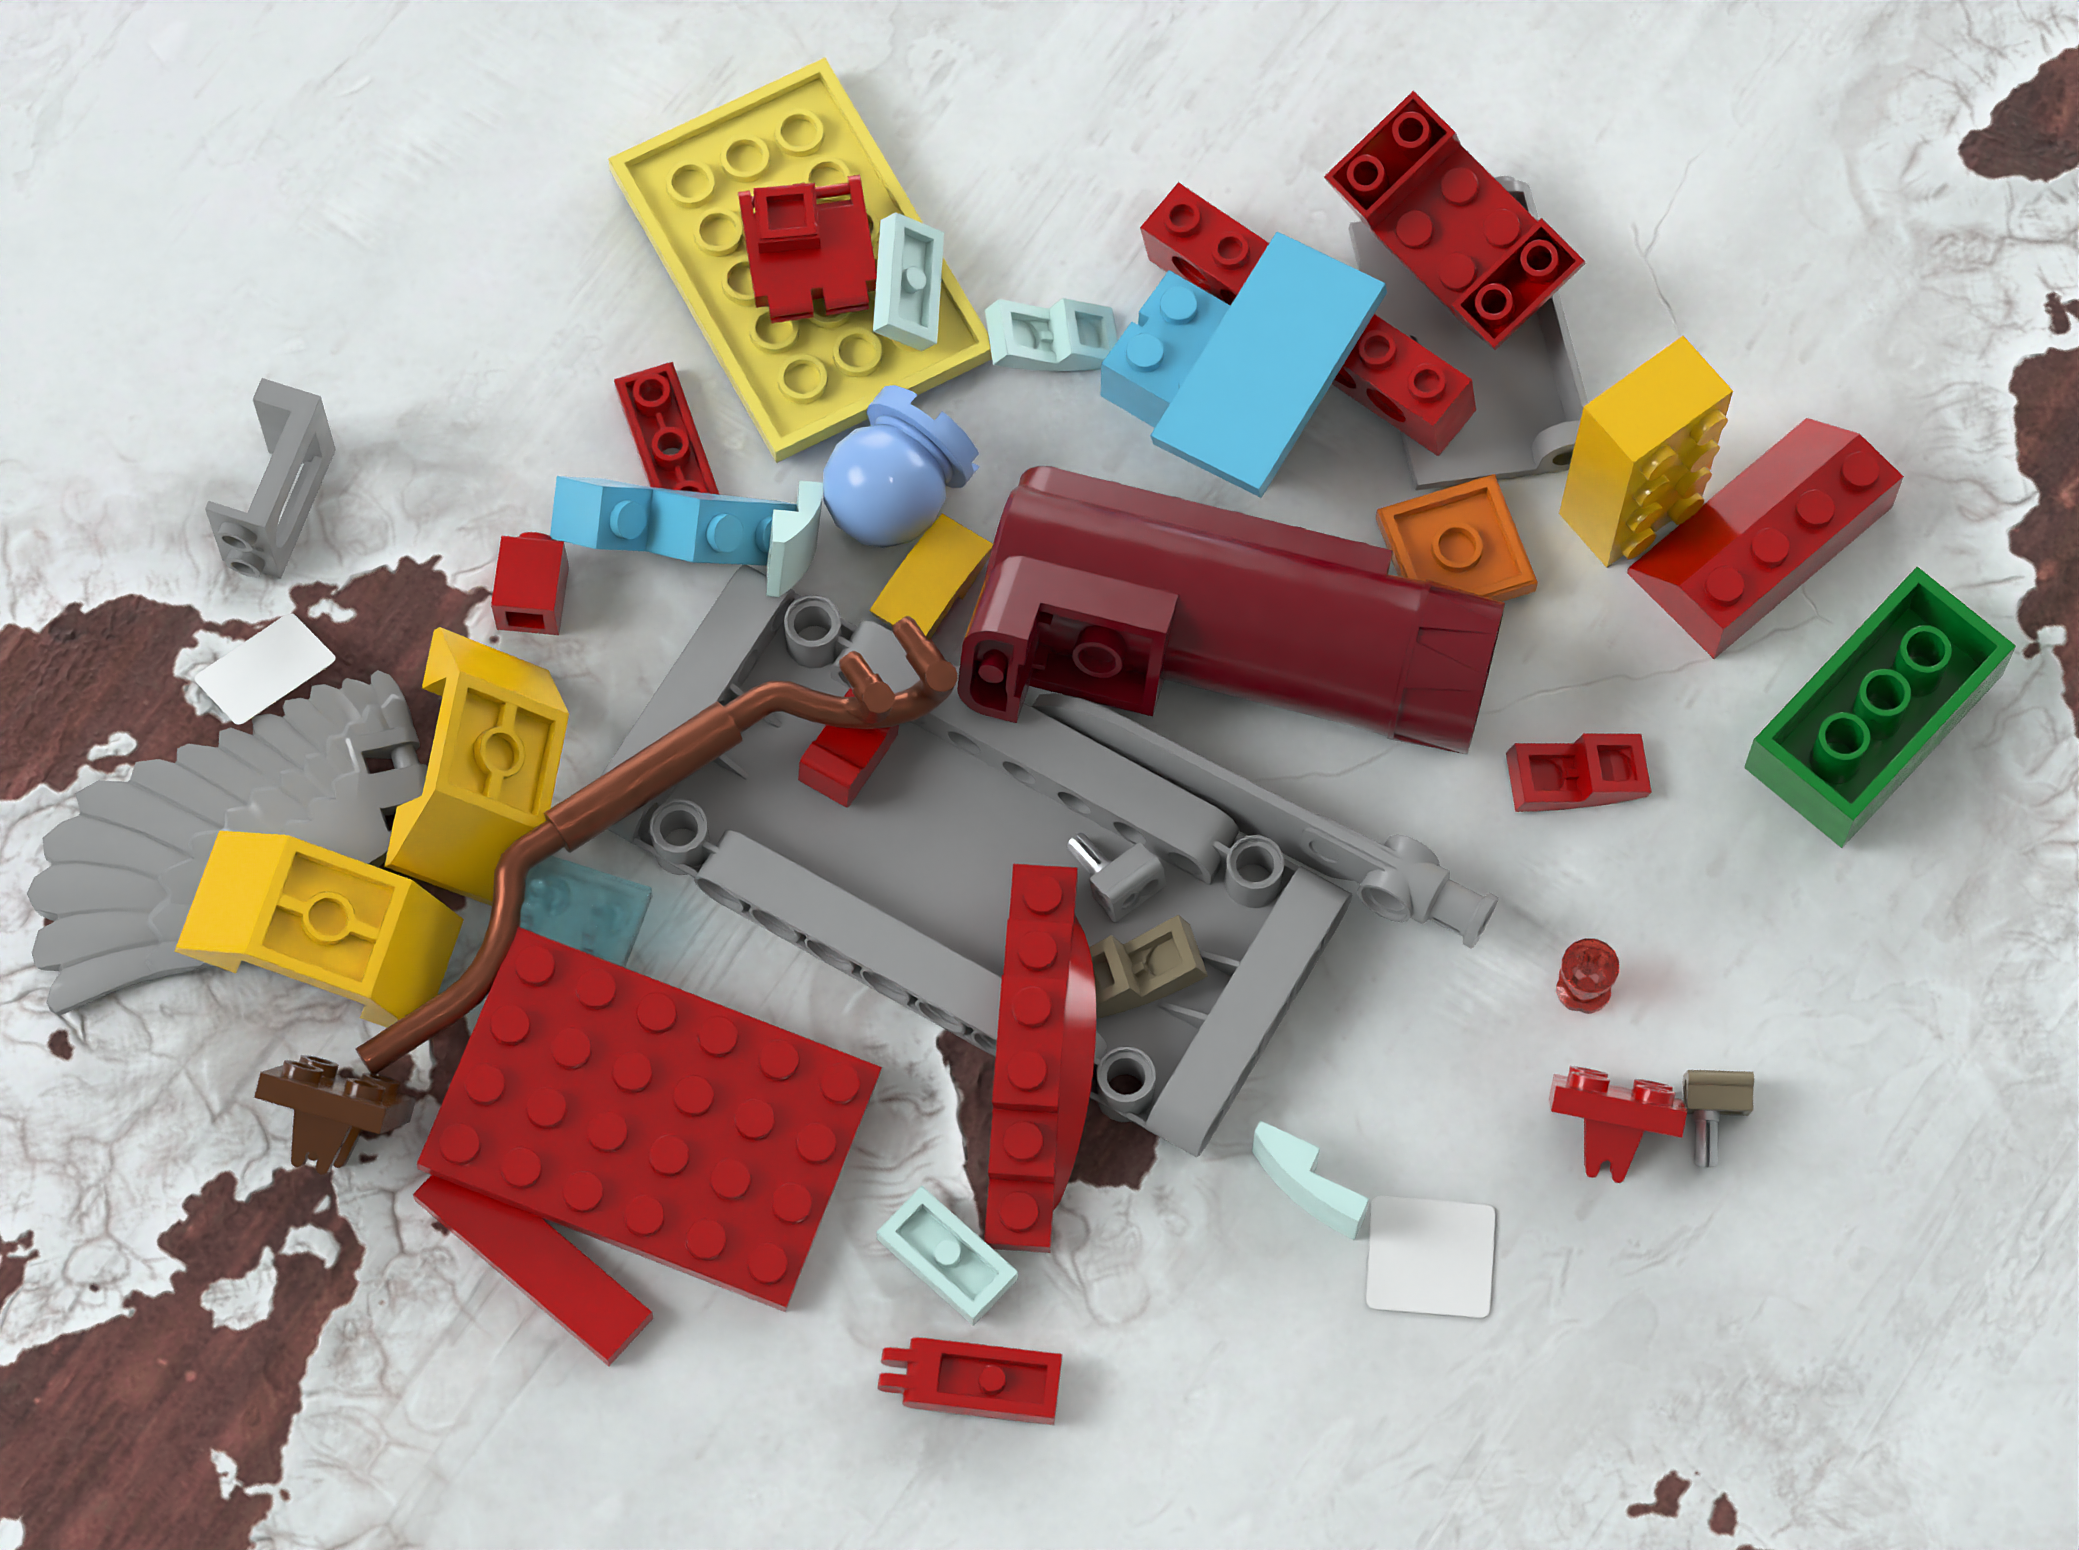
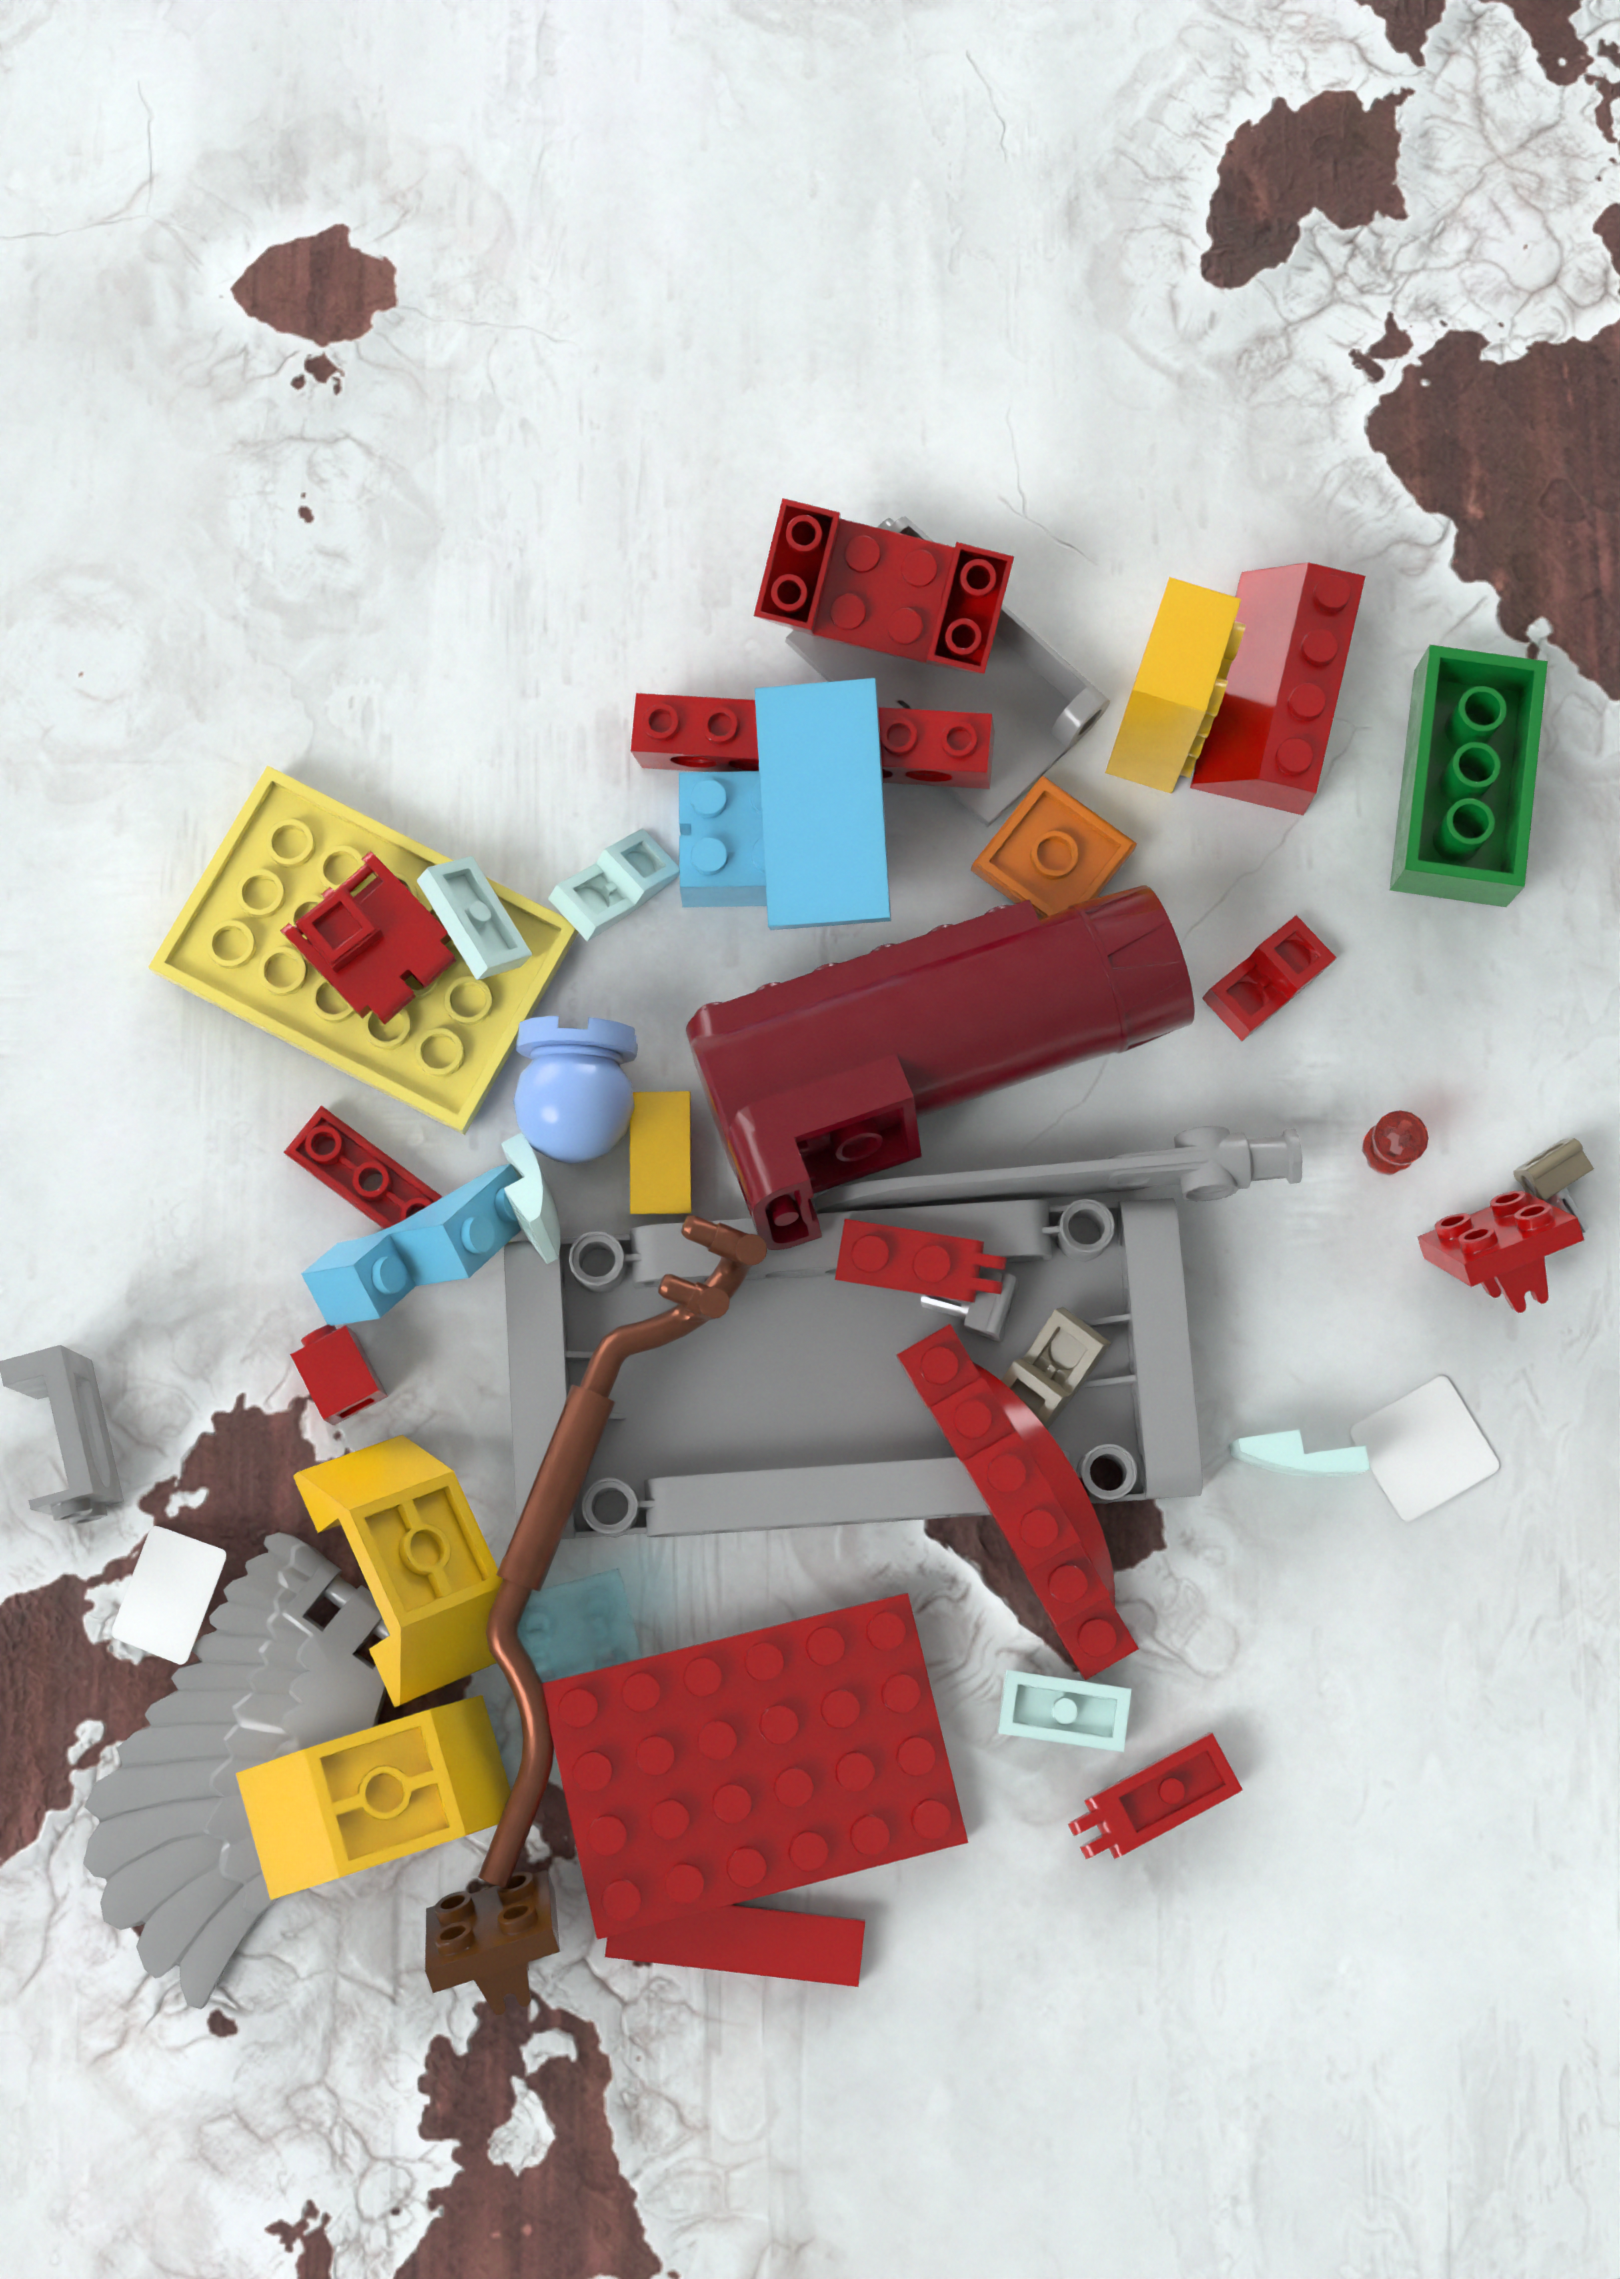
camera: 35 degrees left, 10 degrees up
red piece [798,687,899,808] -> none
none -> red hinge [834,1219,1007,1303]

